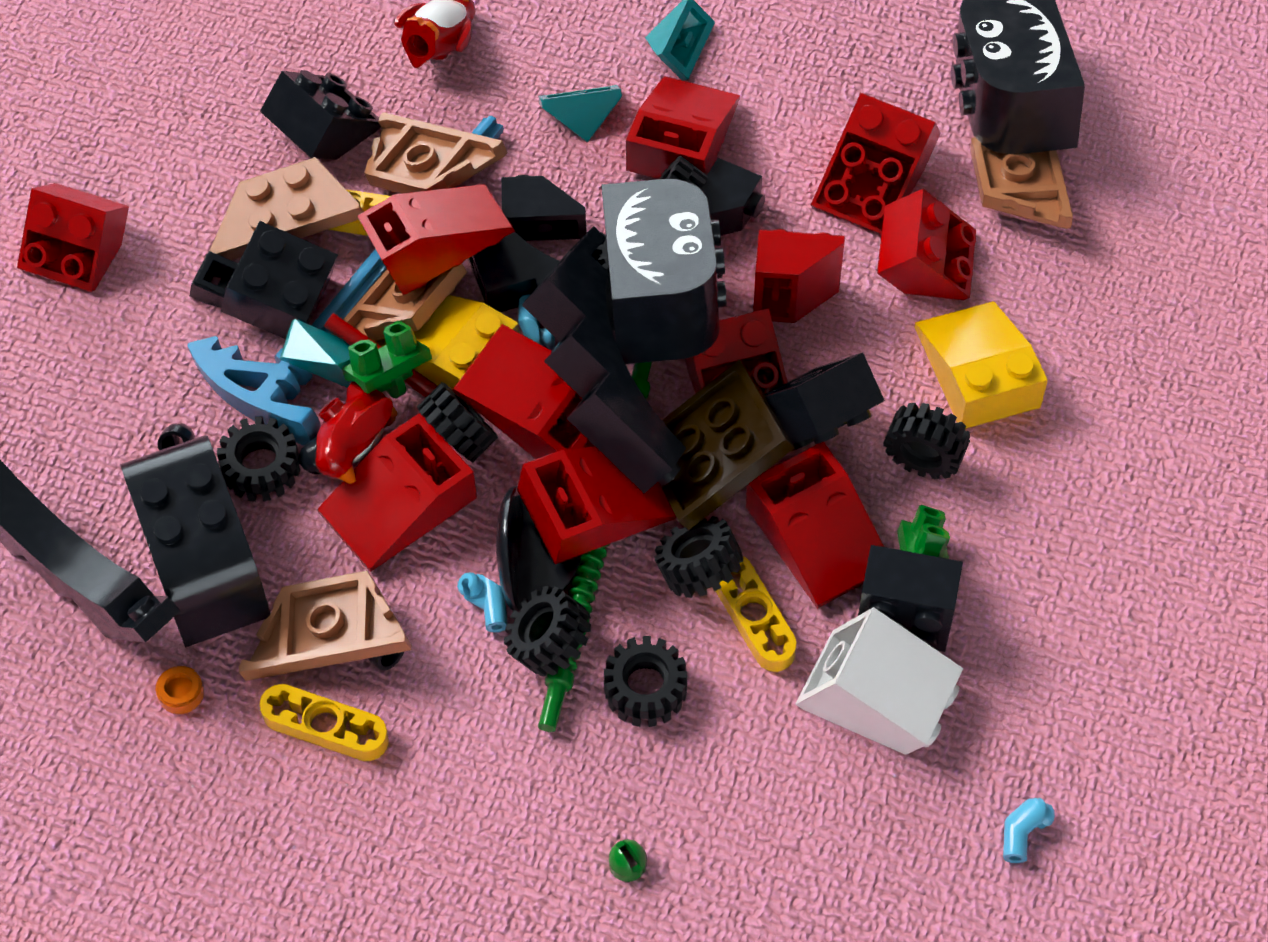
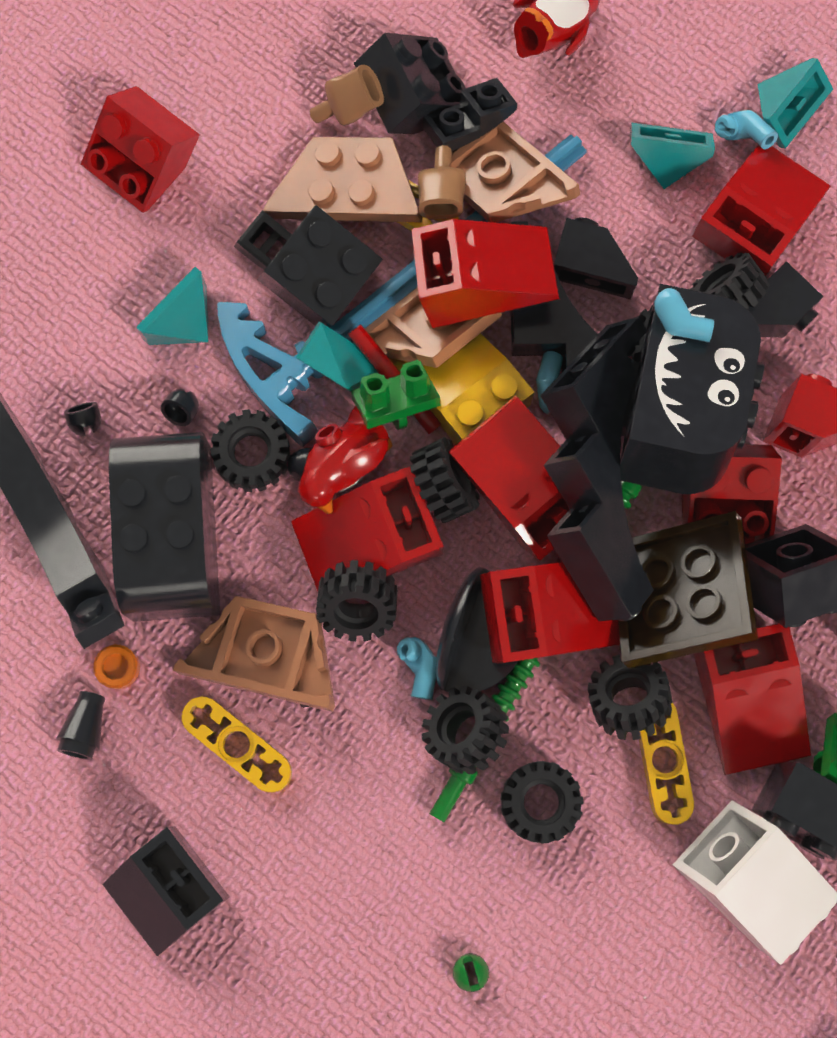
camera: 15 degrees right, 20 degrees up
none -> black cone [56,691,105,760]
none -> black hinge [64,402,102,436]
none -> black slope [102,826,230,956]
none -> teal slope [136,267,208,345]
none -> medium nougat piece [310,65,384,126]
none -> black tyre [316,560,398,642]
none -> medium nougat piece [418,145,466,219]
none -> black slope [423,78,518,151]
none -> medium azure arm [654,288,714,342]
none -> medium azure arm [715,110,778,149]

